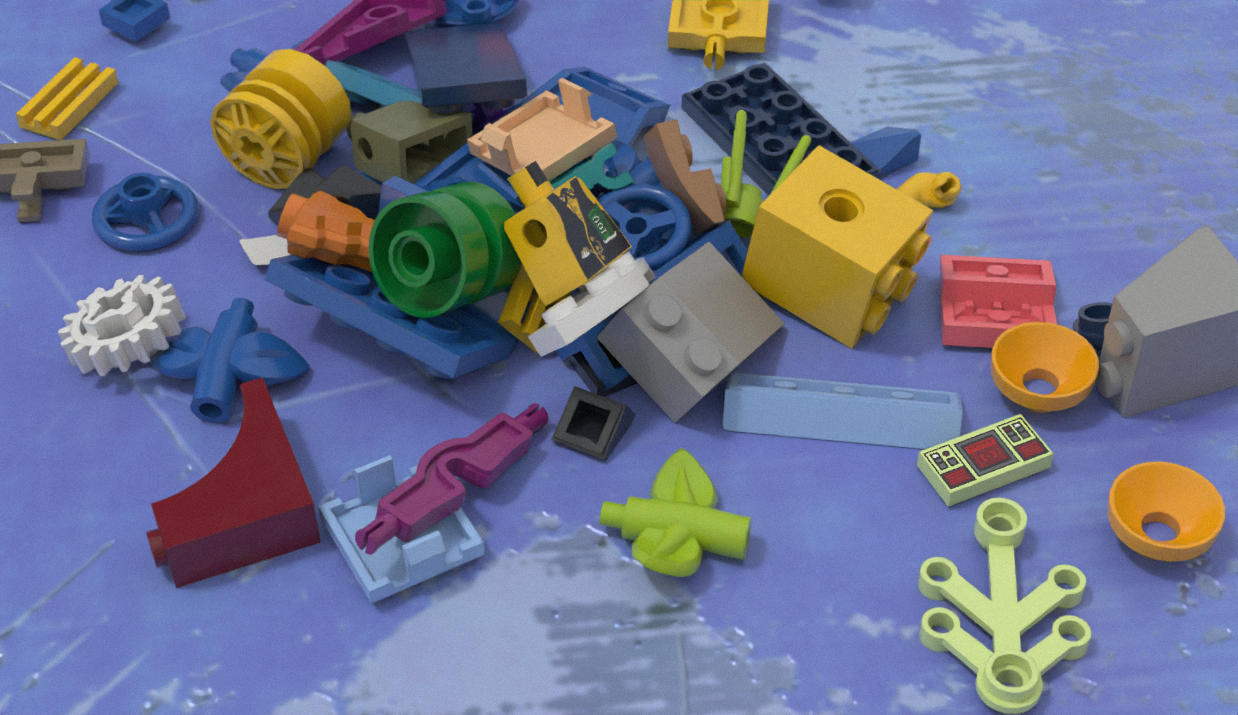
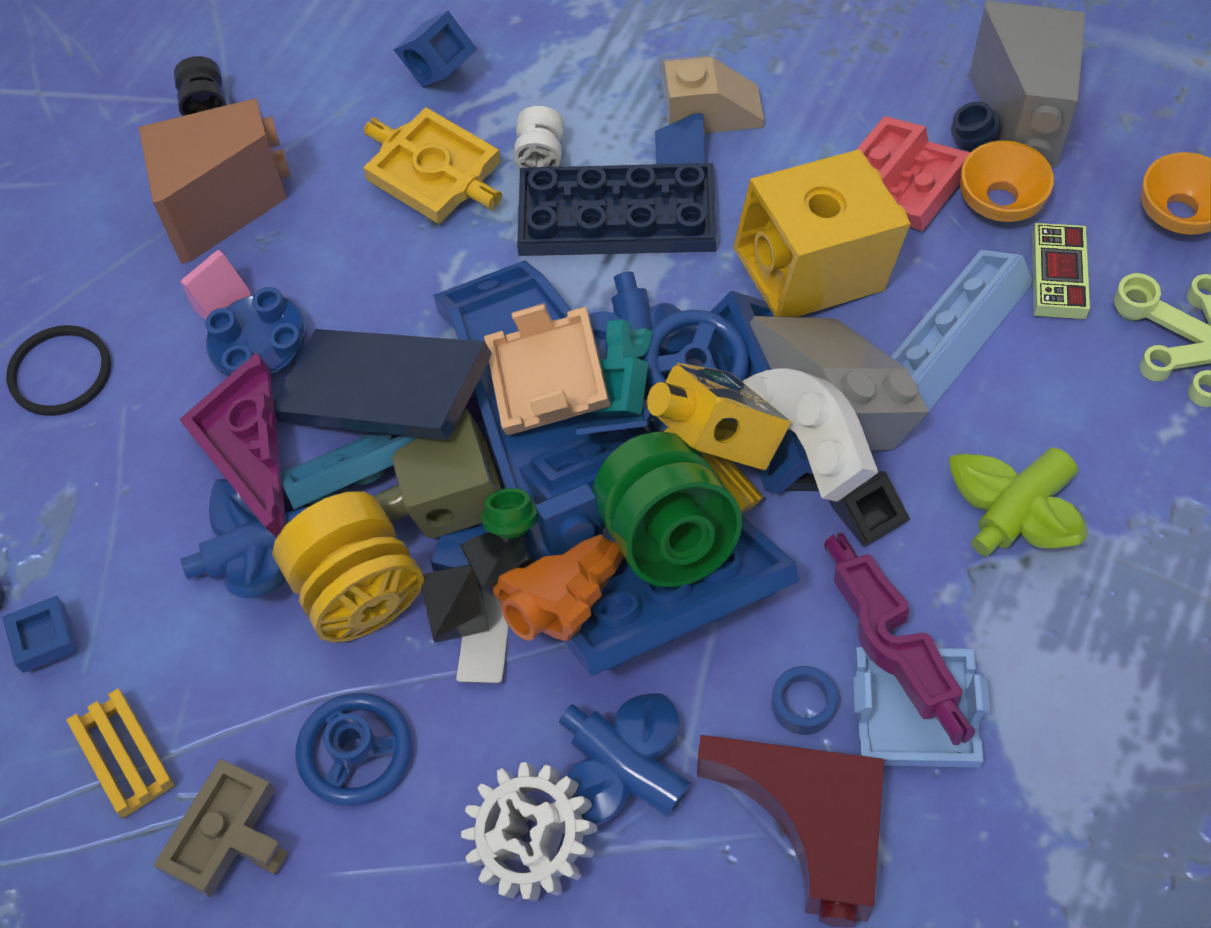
camera: 55 degrees left, 15 degrees up
medium nougat slope [643,120,727,234] -> none
lime plant [721,110,811,238] -> none
yellow arm [897,172,962,208] -> none
none -> green plate [481,488,538,538]
none -> white wheel [513,106,564,168]
none -> tan slope [660,55,764,133]
none -> blue piece [771,666,837,735]

